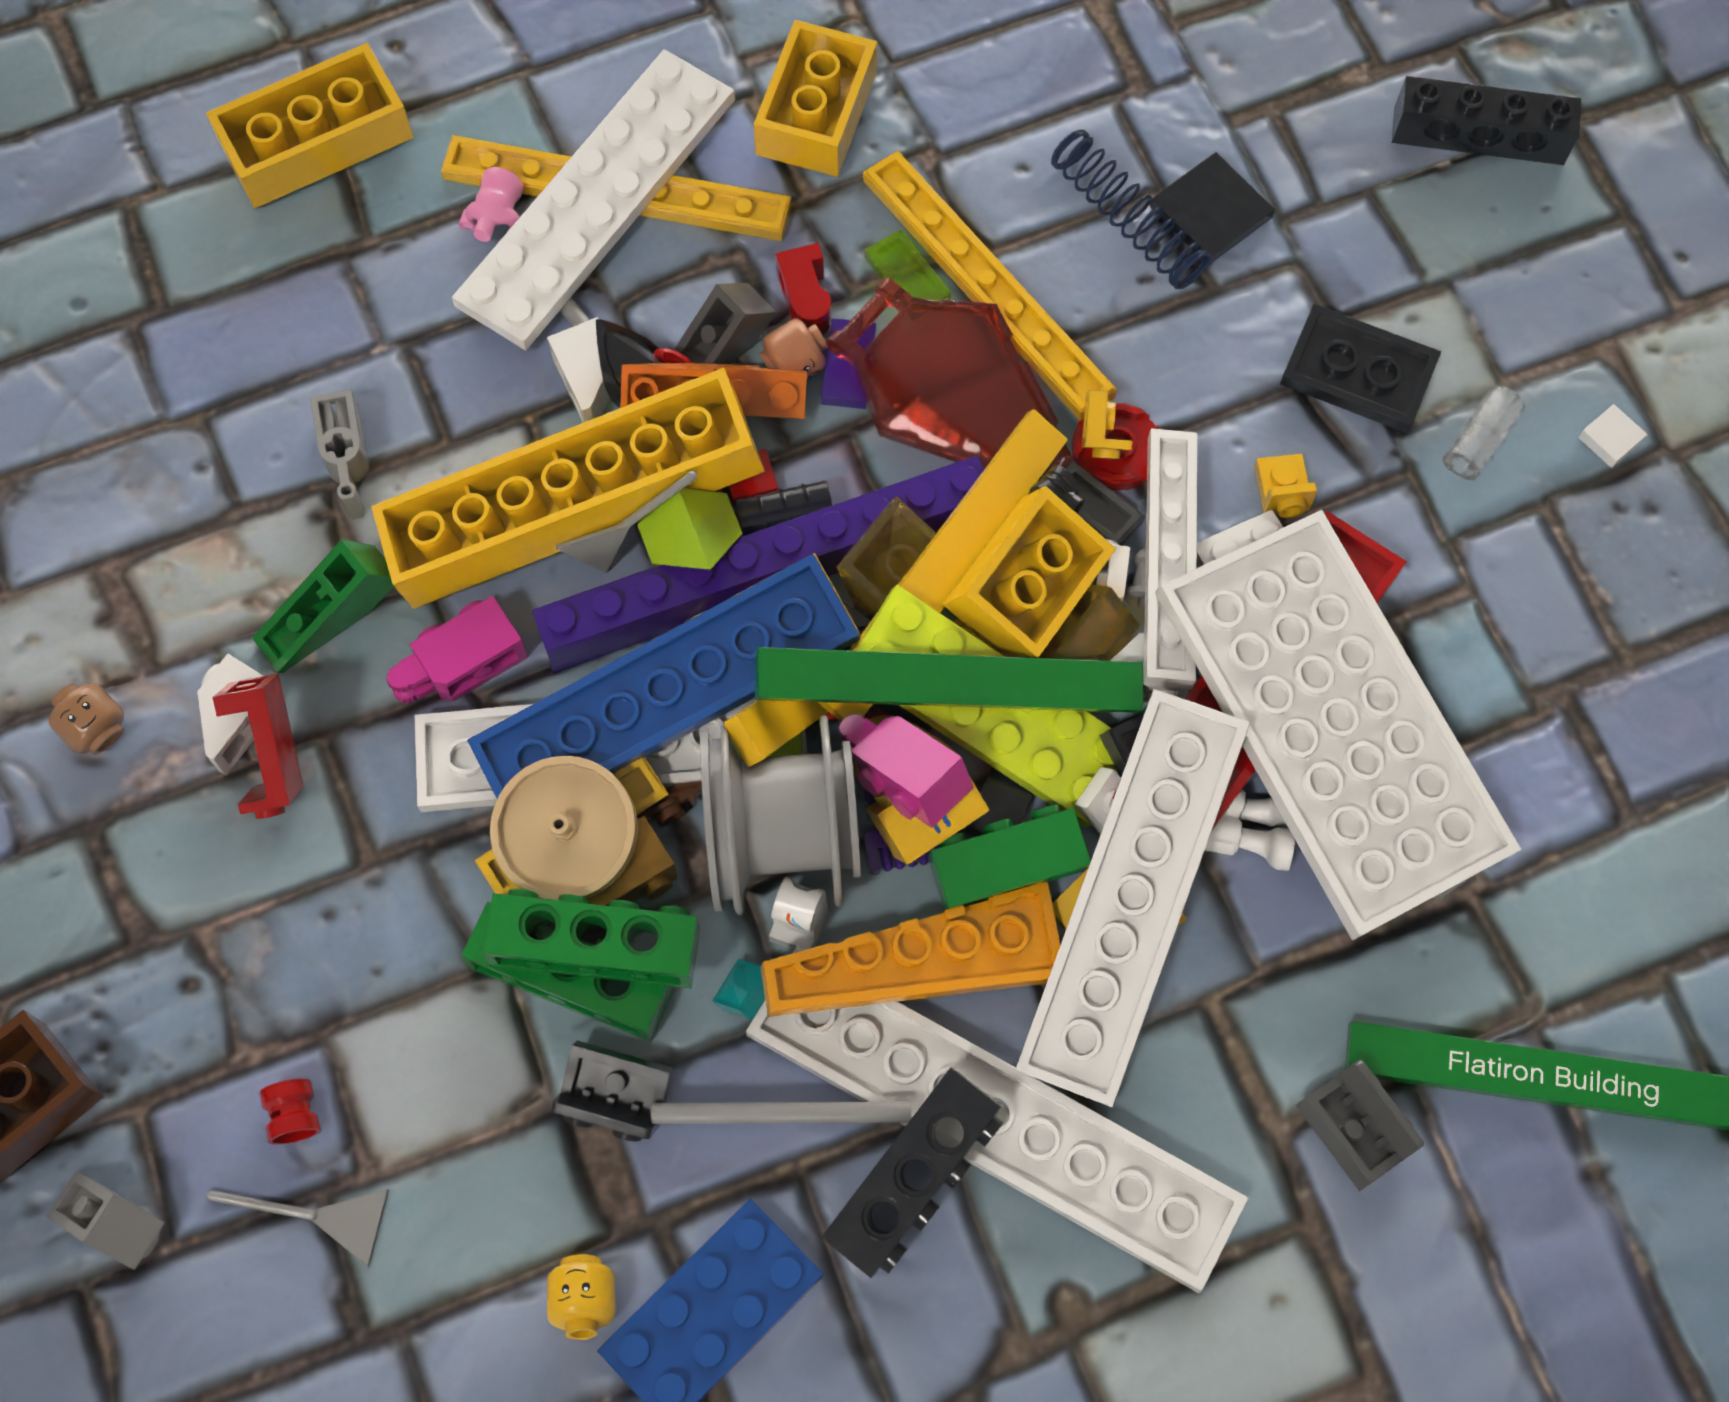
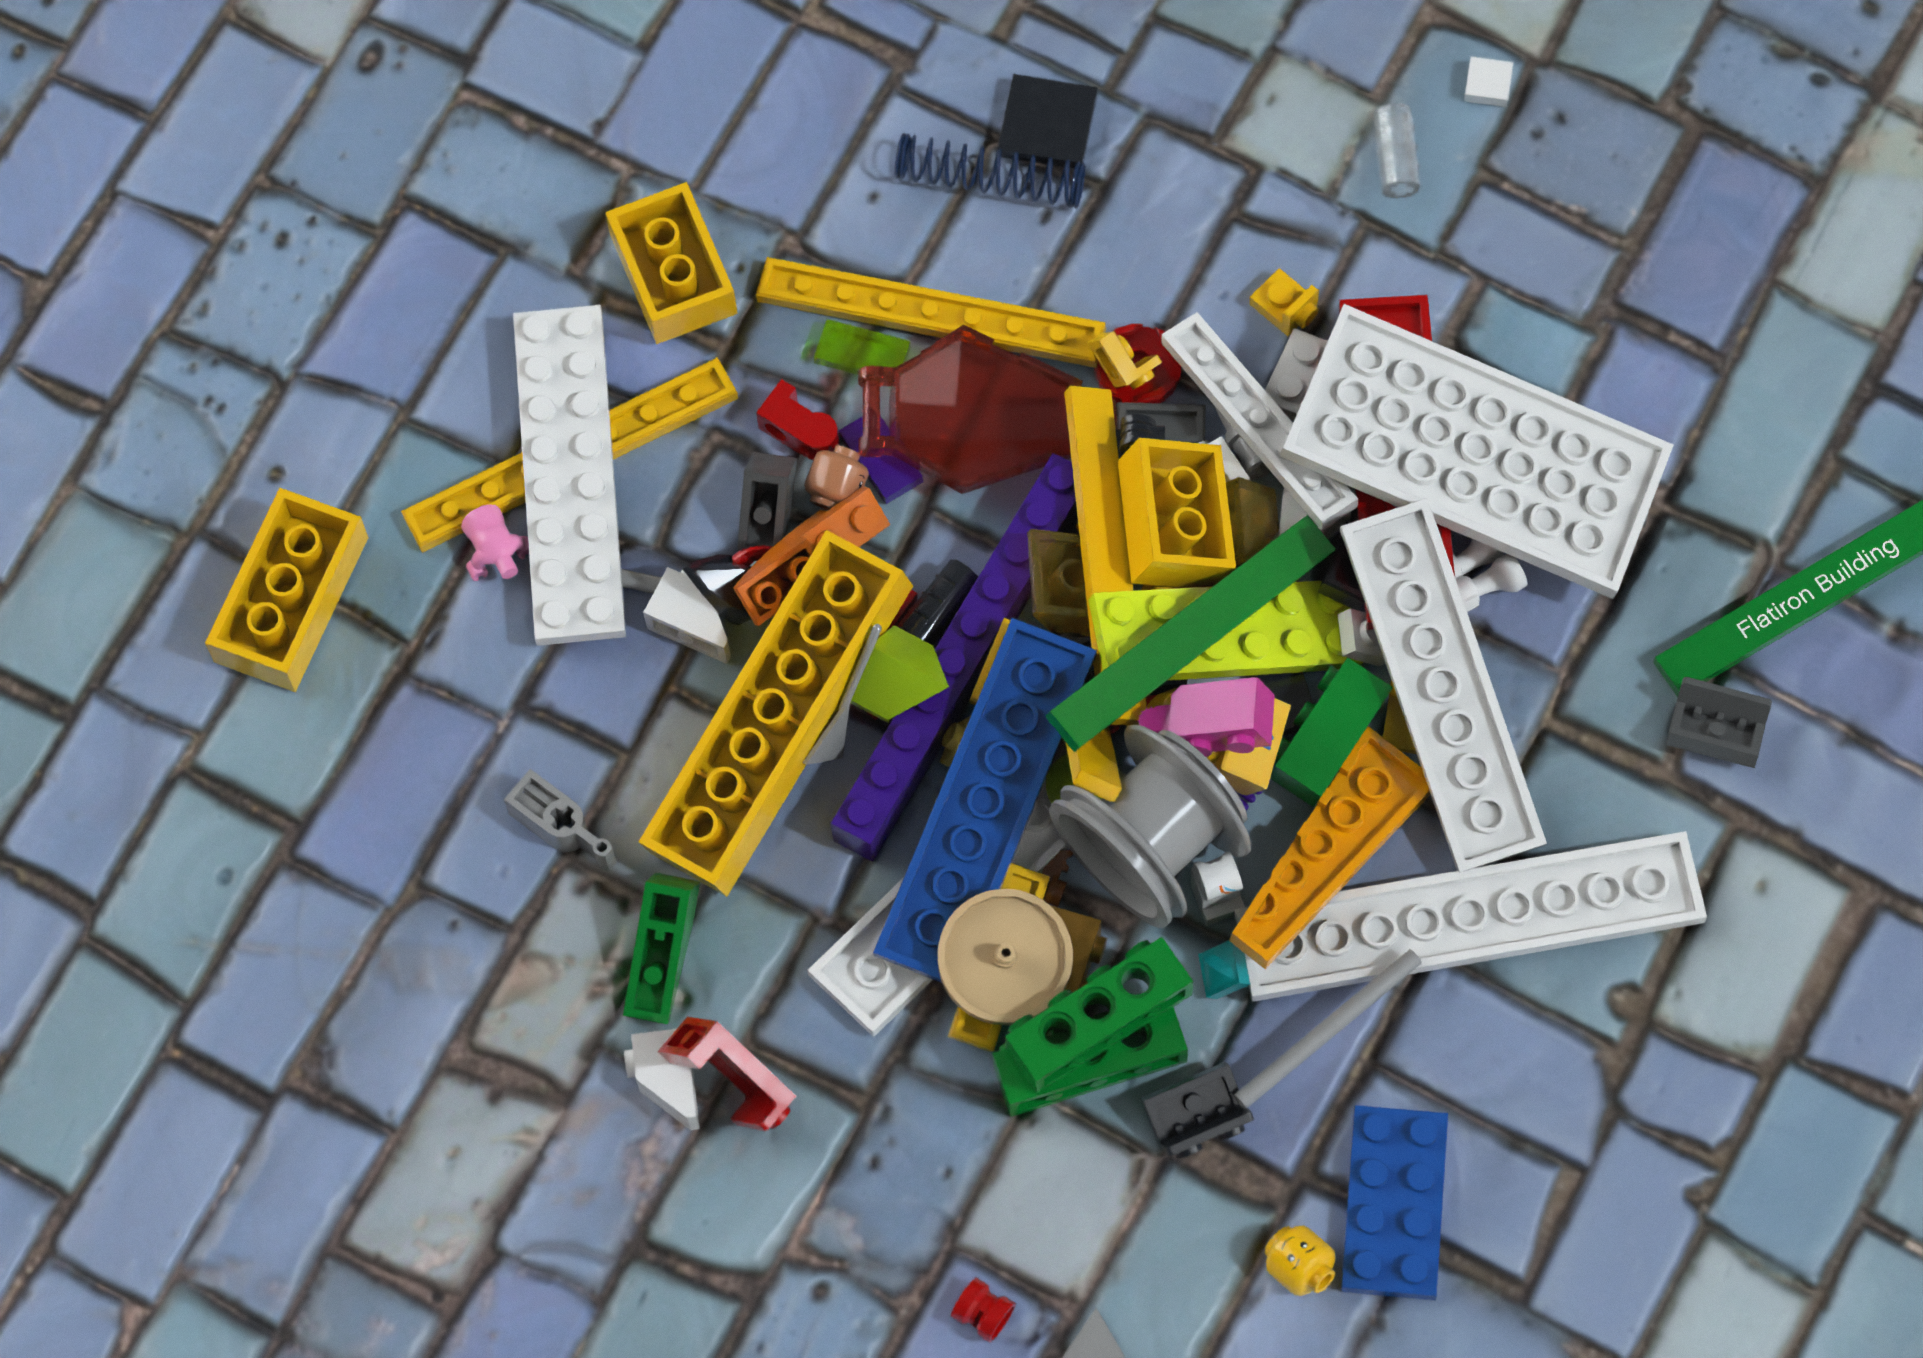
camera: 35 degrees left, 0 degrees up
medium nougat head [49,683,124,755] -> none
dark pink hinge [386,595,528,704] -> none
black brick [821,1067,1004,1278] -> none
black plate [1280,304,1442,433] -> none

